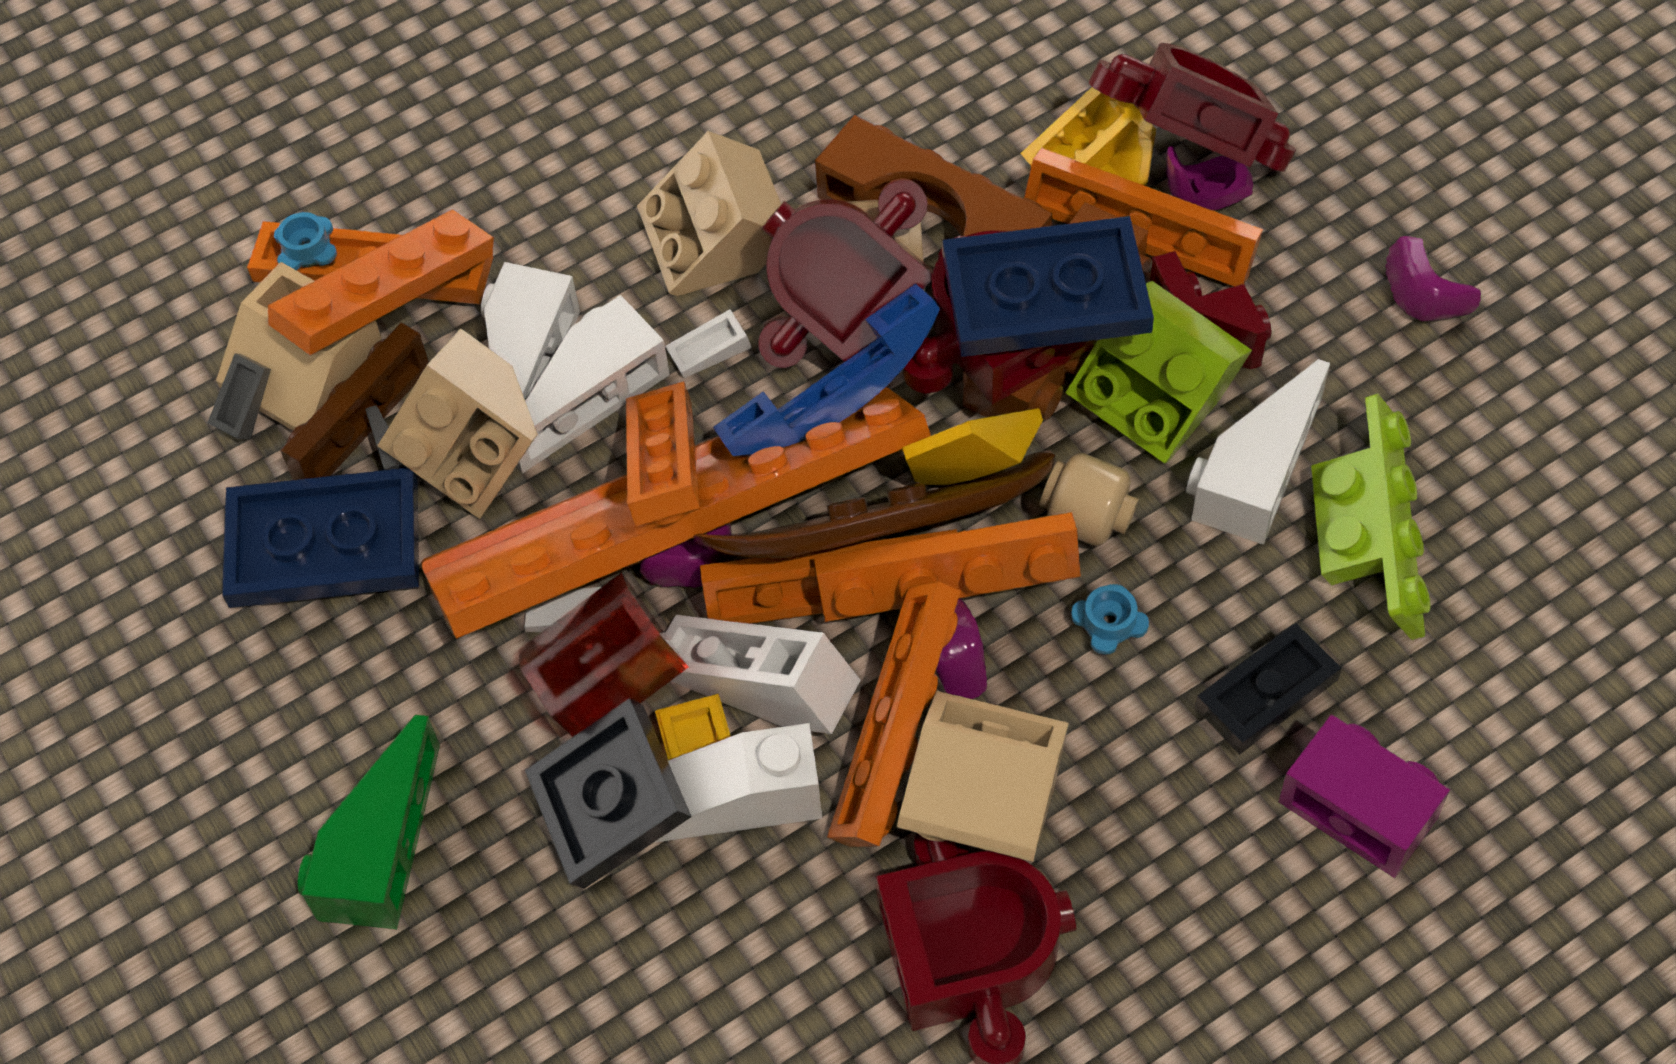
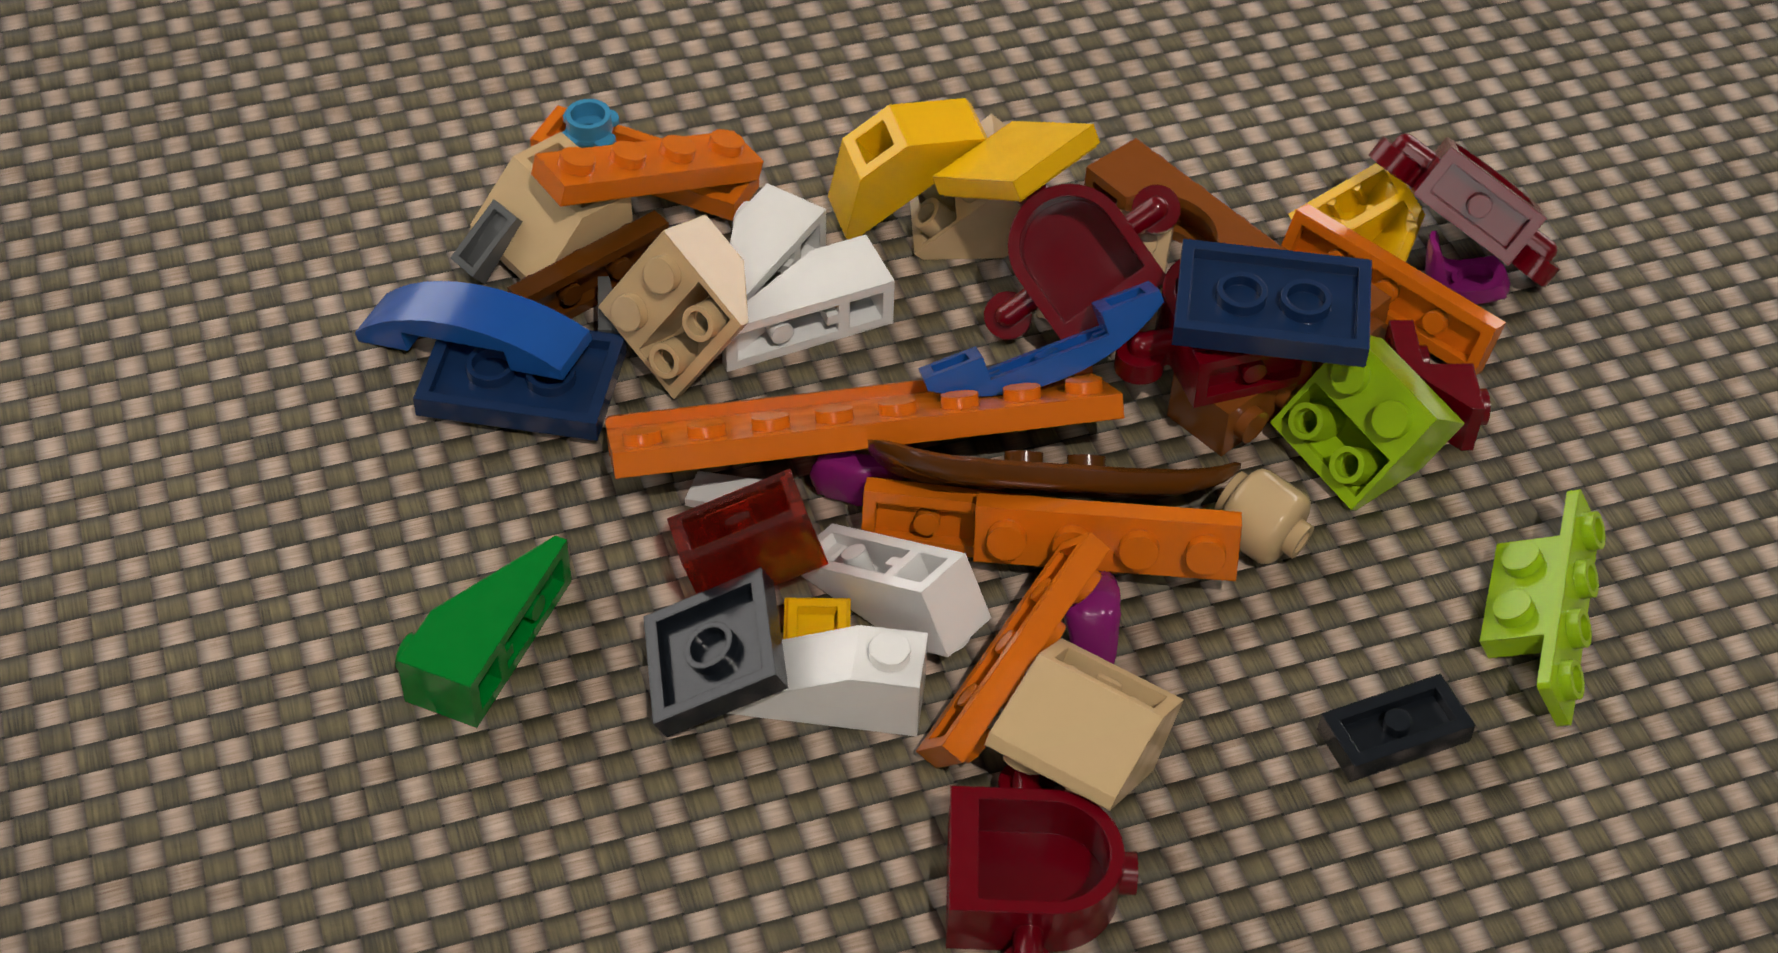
camera: 10 degrees right, 10 degrees down
orange plate [626,381,699,527] -> none
white piece [665,309,752,378] -> none
yellow slope [902,408,1043,485] -> none
dark azure plate [1071,584,1149,654] -> none
white slope [1186,359,1330,545] -> none
magenta brick [1278,714,1450,878] -> none
magenta hair [1385,236,1481,322] -> none
none -> blue slope [355,281,592,380]
none -> yellow slope [828,98,988,240]
none -> yellow tile [932,121,1100,202]

